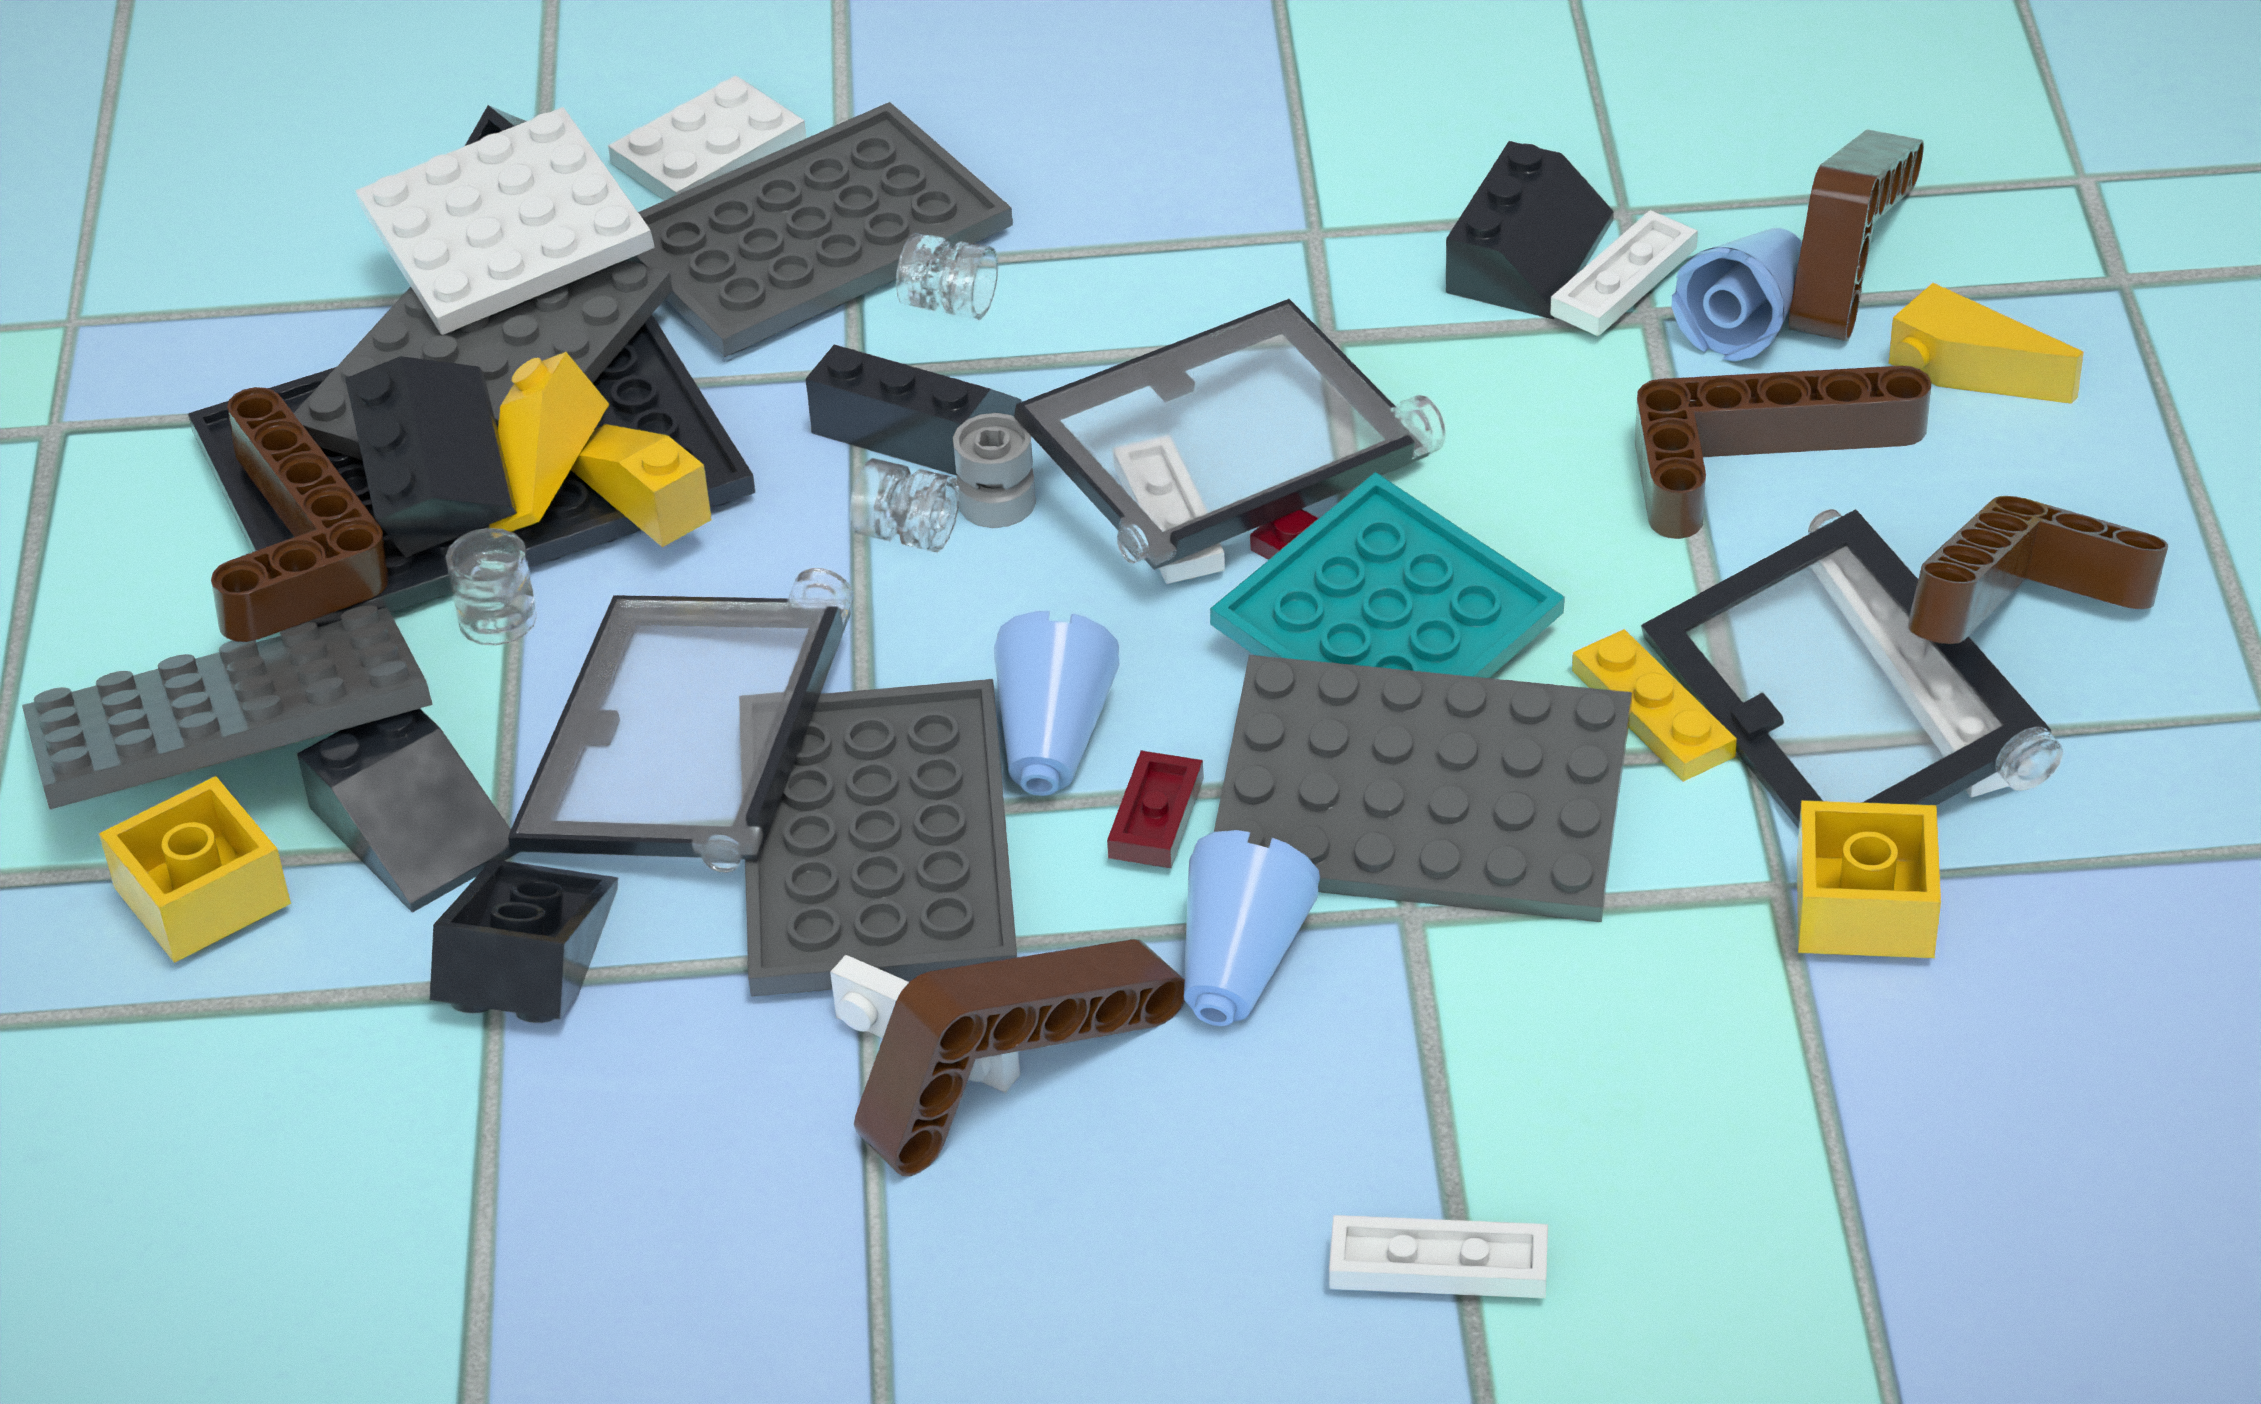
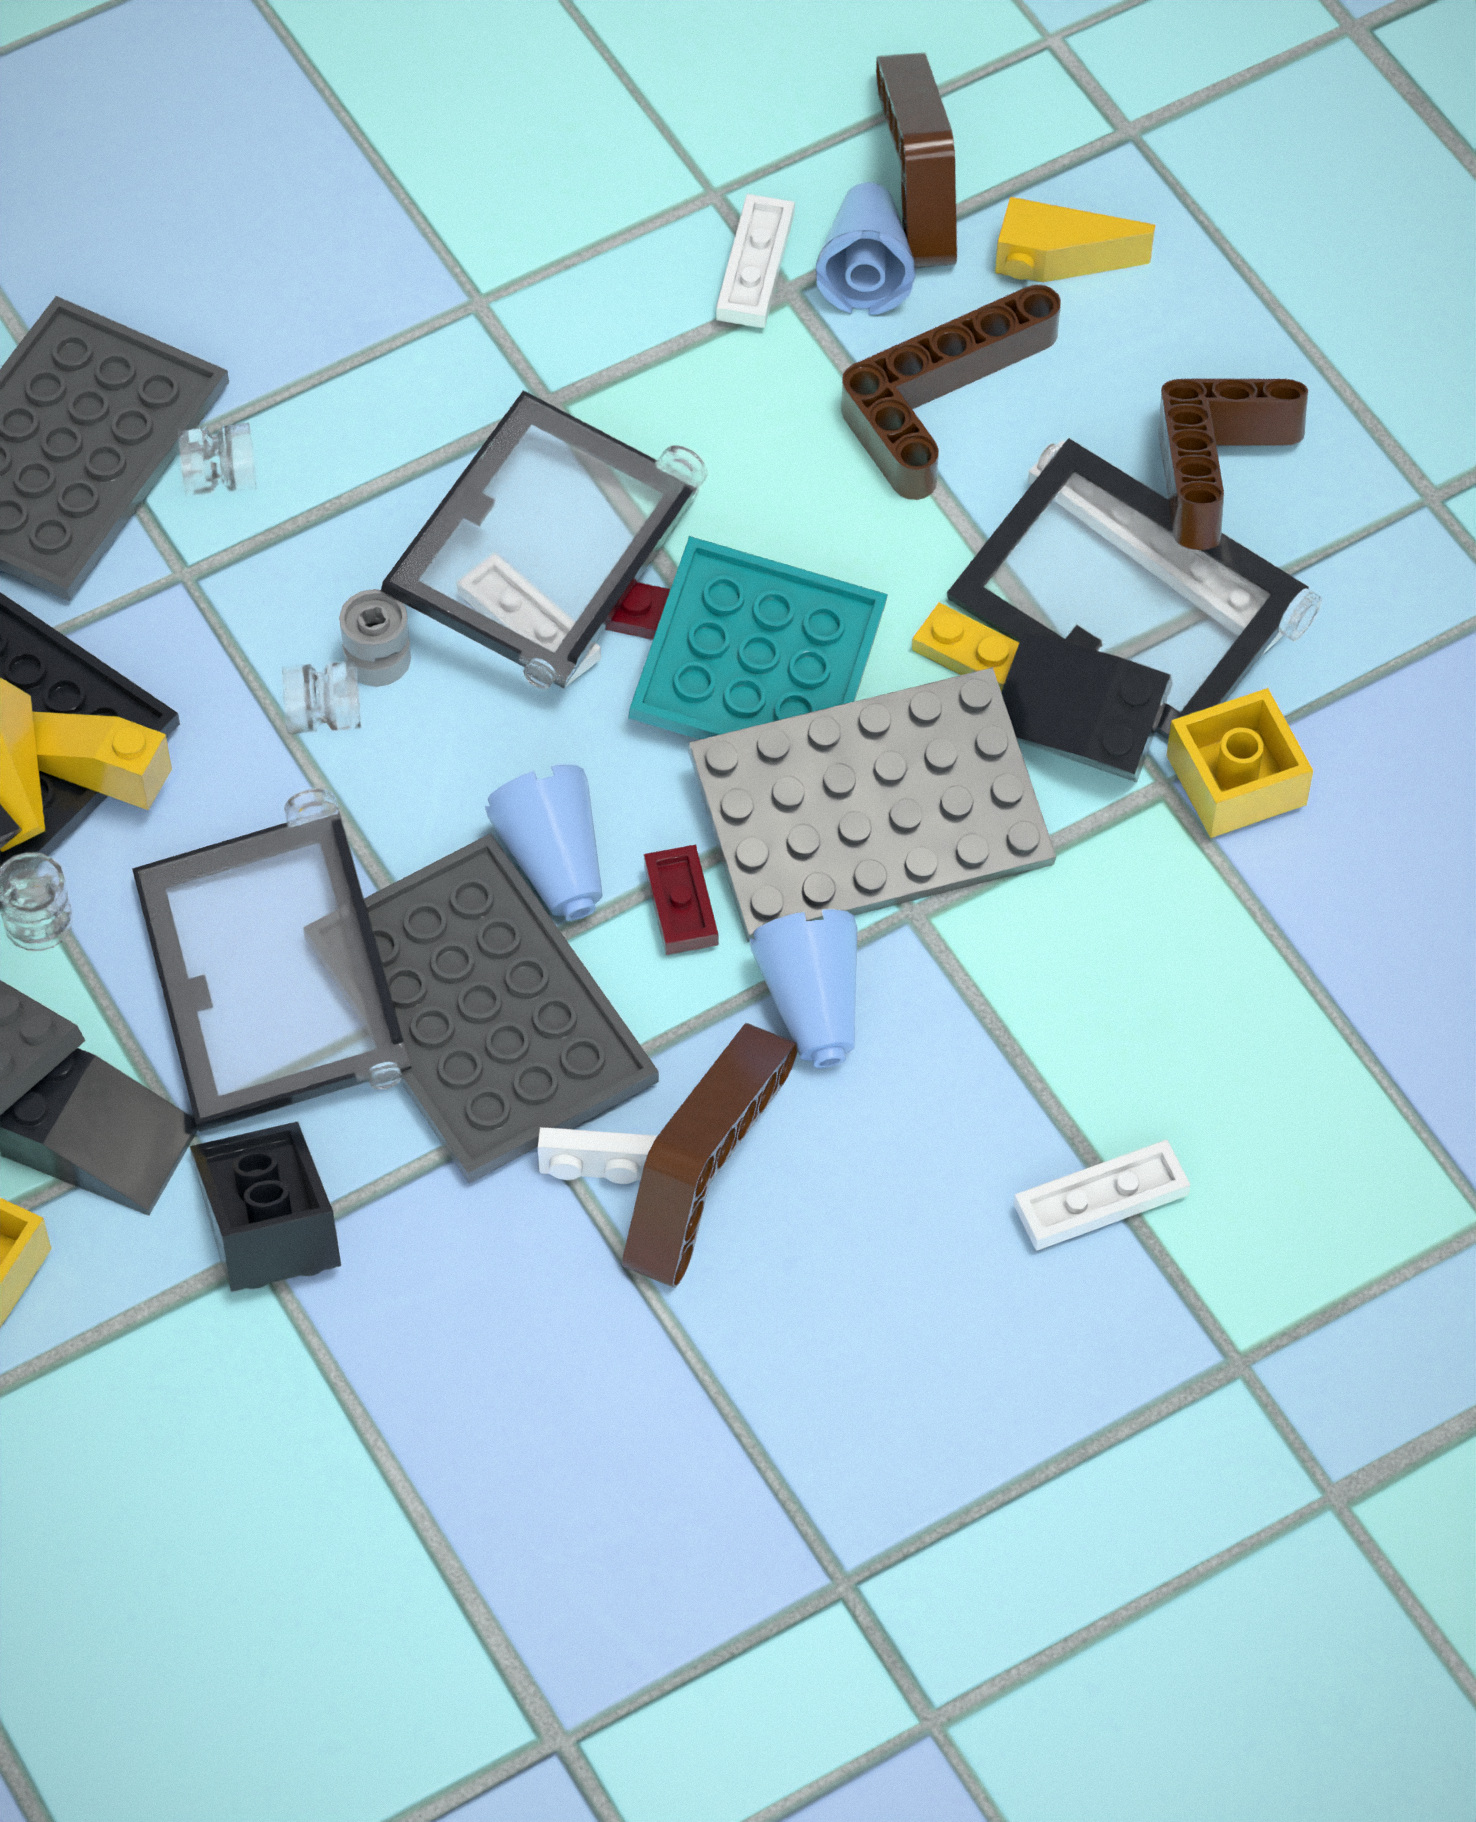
camera: 30 degrees left, 15 degrees up
black slope [805,344,1022,476] -> none
black slope [1446,141,1614,319] -> none
none -> black slope [1001,631,1173,782]

